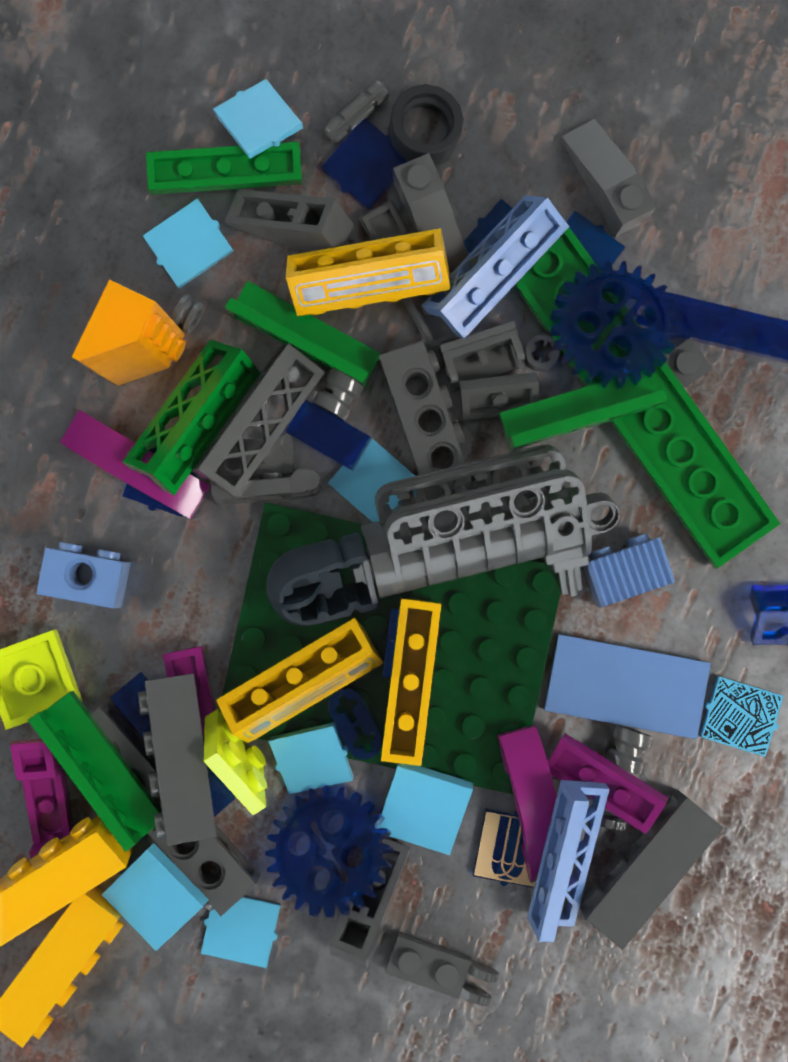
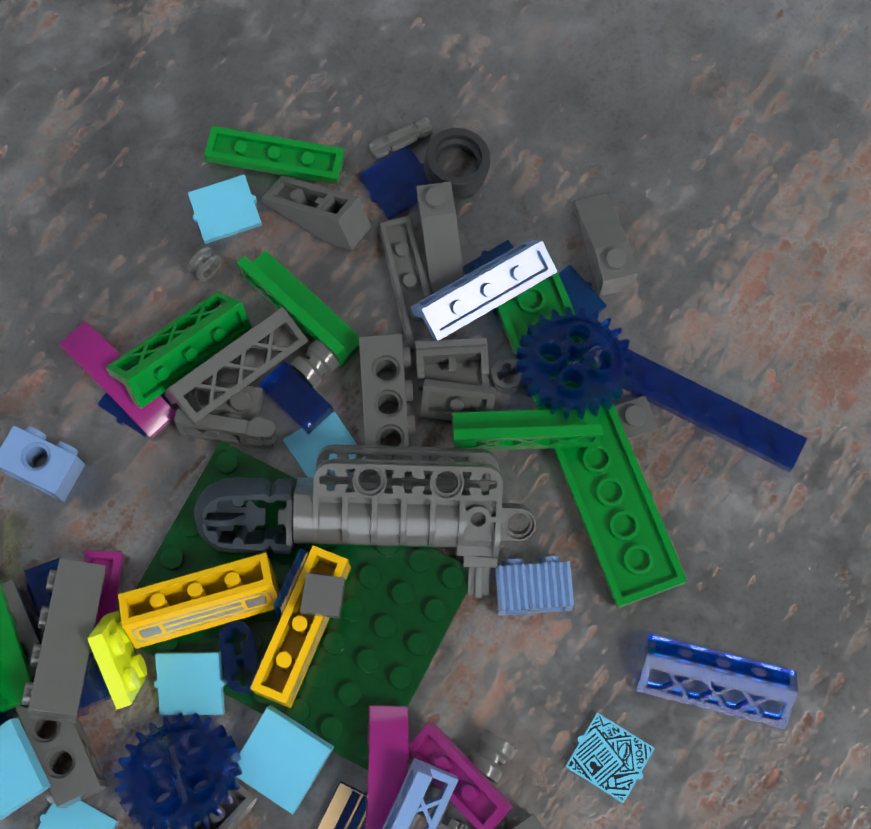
camera: 15 degrees right, 15 degrees down
light orange slope [72,280,186,386] -> none
medium azure piece [213,79,303,159] -> none
yellow brick [286,228,451,316] -> none
medium blue tile [543,634,711,739] -> none
none -> dark grey tile [300,573,346,619]

